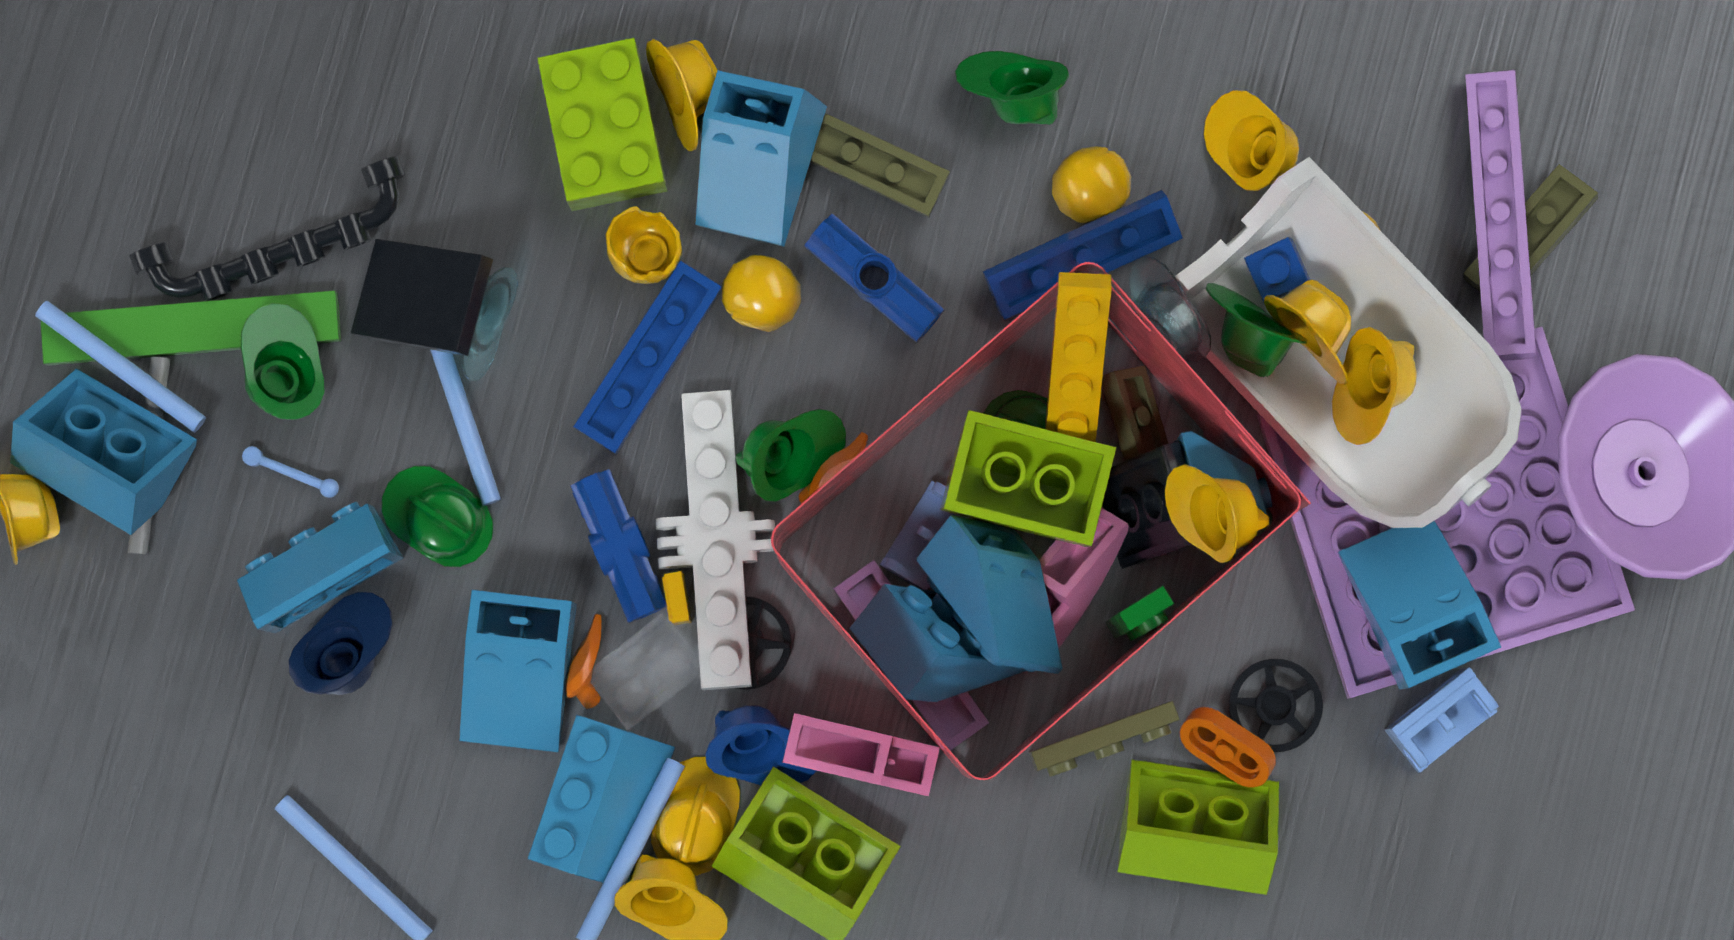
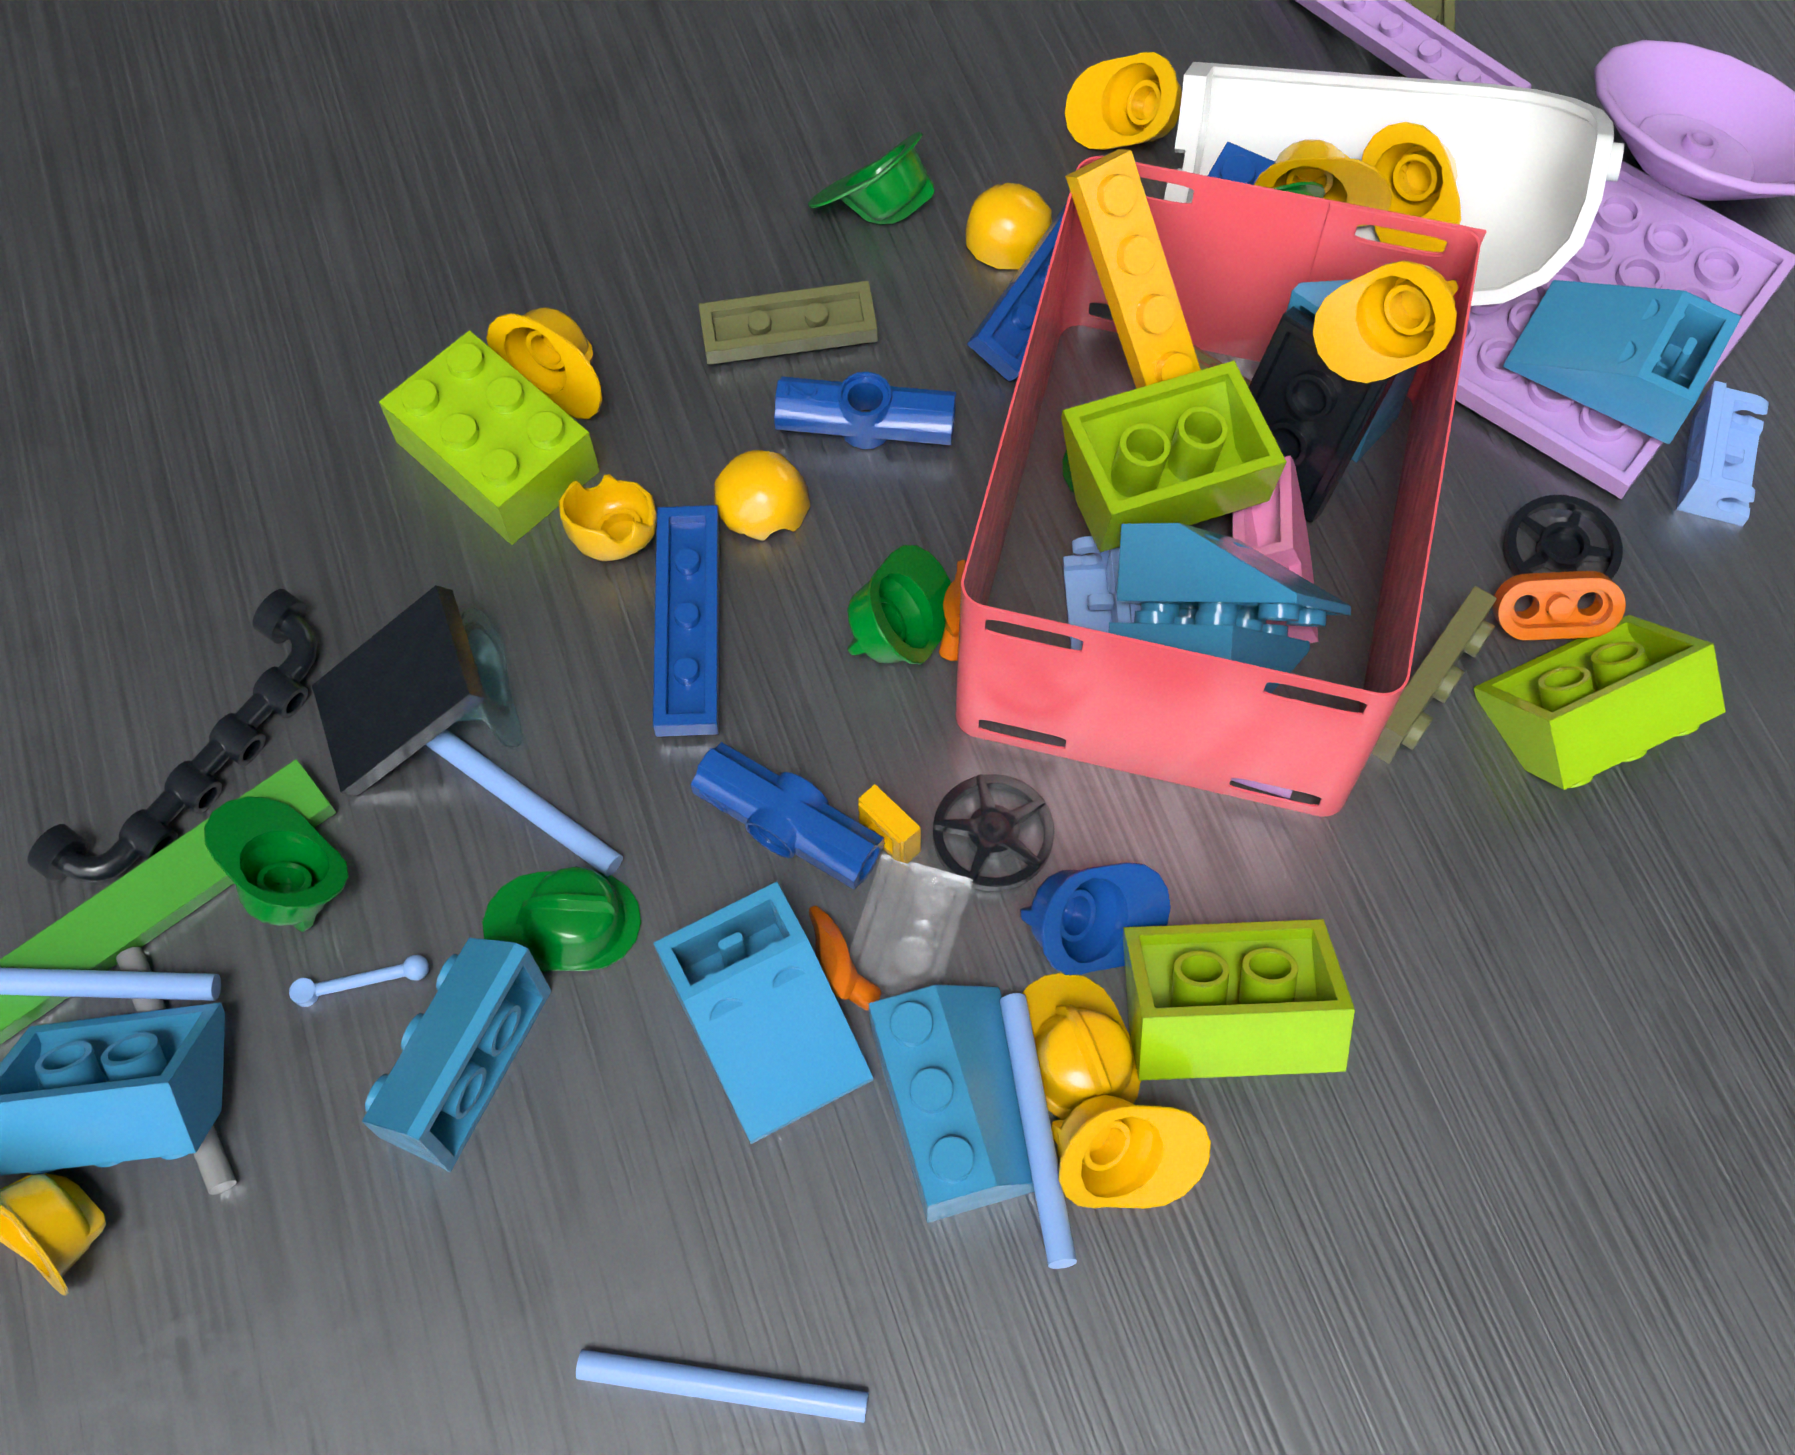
camera: 35 degrees left, 20 degrees down
dark blue piece [289,592,392,695] -> none
white hinge [655,390,775,690] -> none
dark azure slope [695,70,827,247] -> none
bright pink slope [783,713,940,796] -> none
green plate [1105,586,1174,641] -> none

